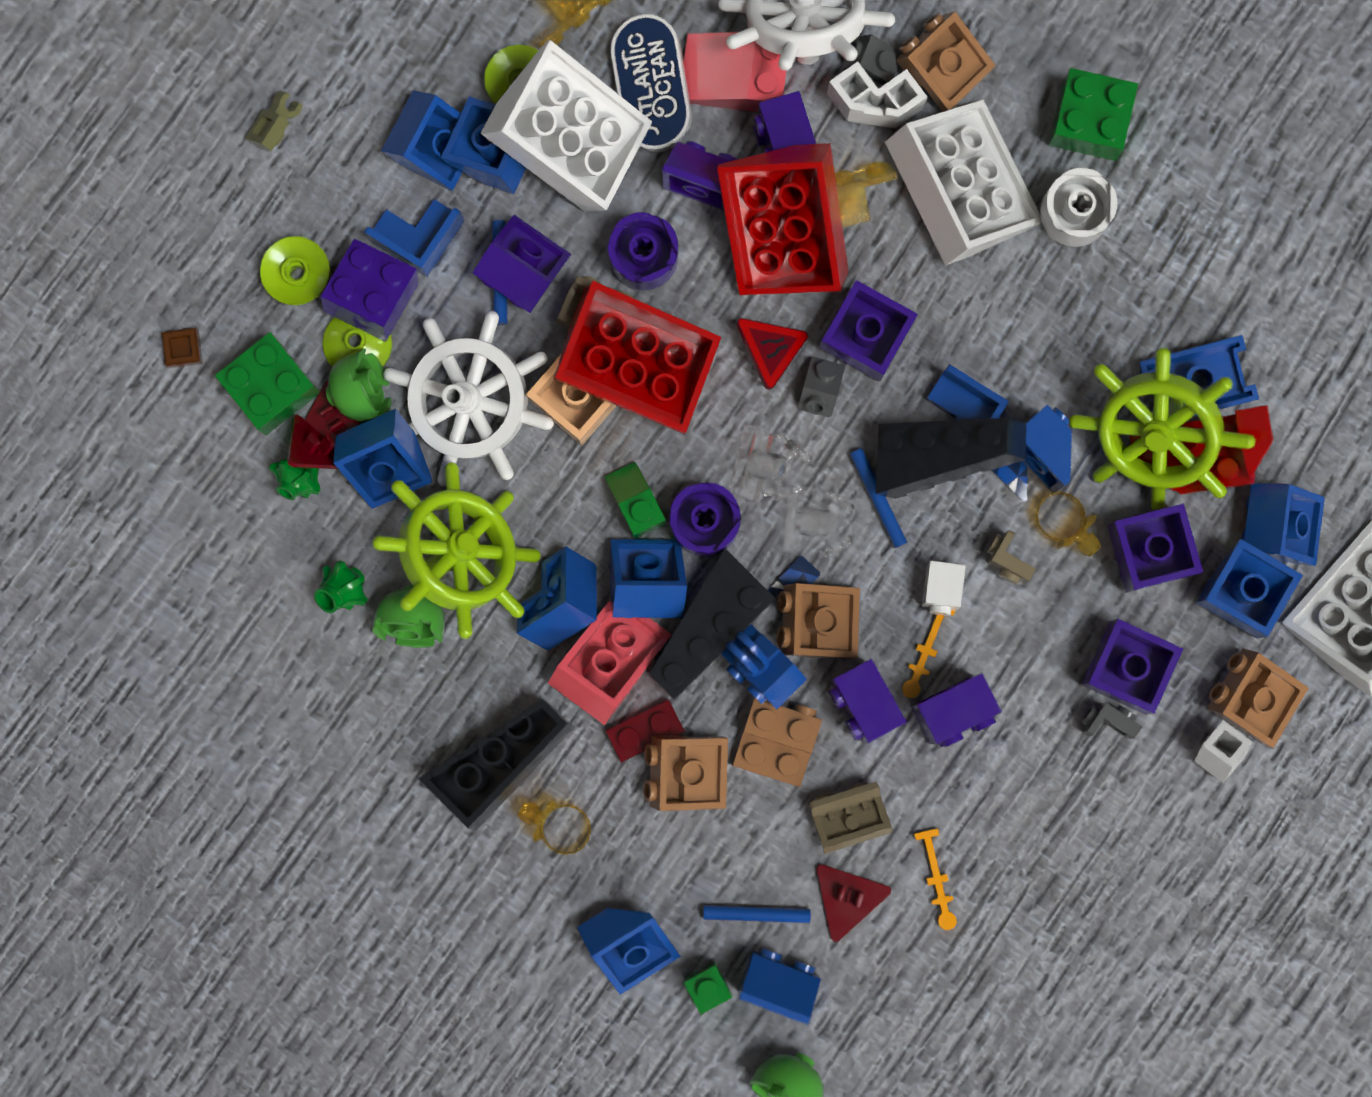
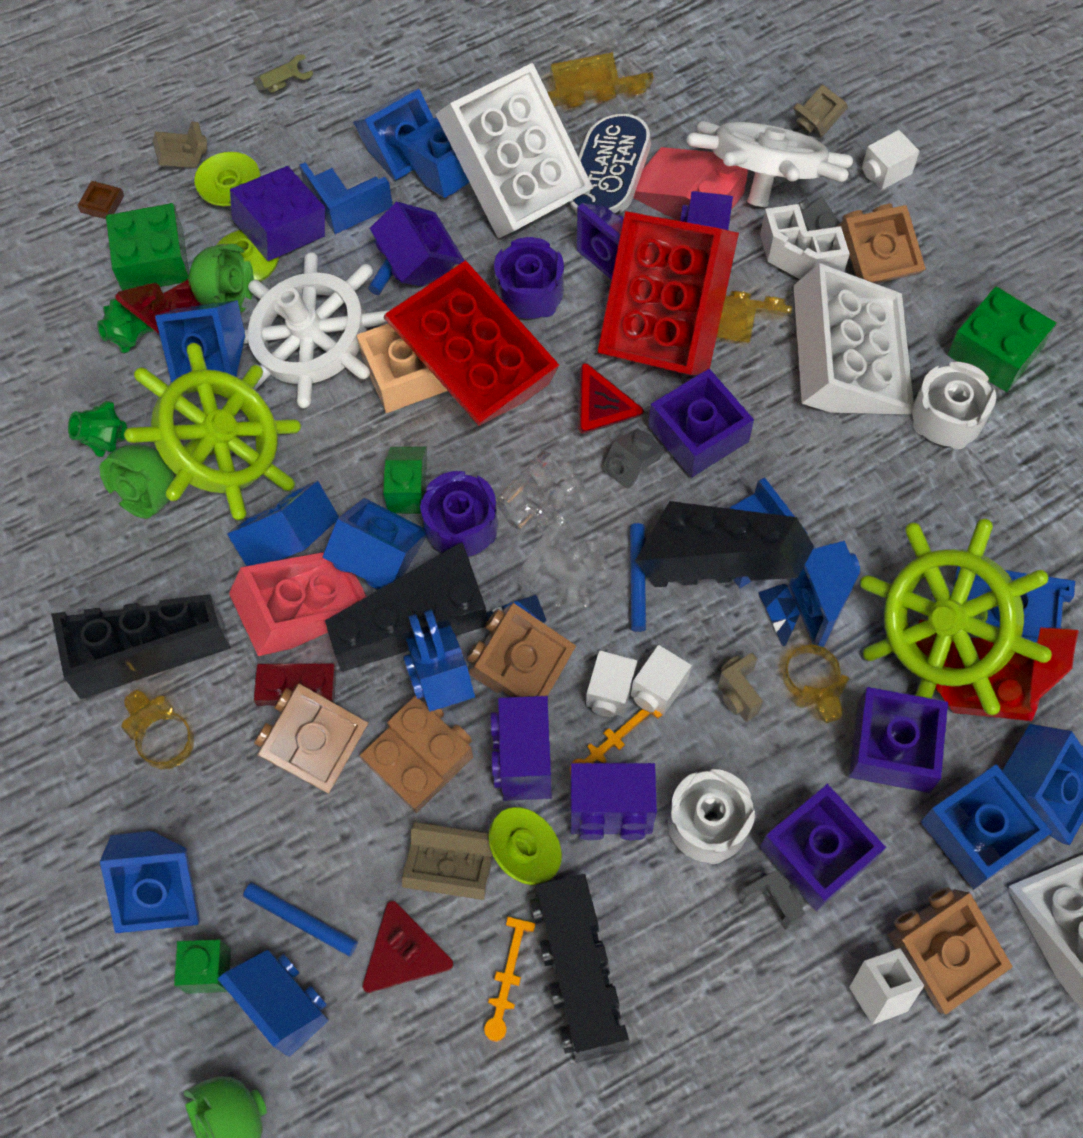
camera: 25 degrees right, 20 degrees down
none -> dark tan bracket [153,121,207,168]
none -> lime dish [488,807,562,885]
none -> black wedge [530,874,629,1063]
none -> white brick [586,650,637,717]
none -> white brick [668,769,755,864]

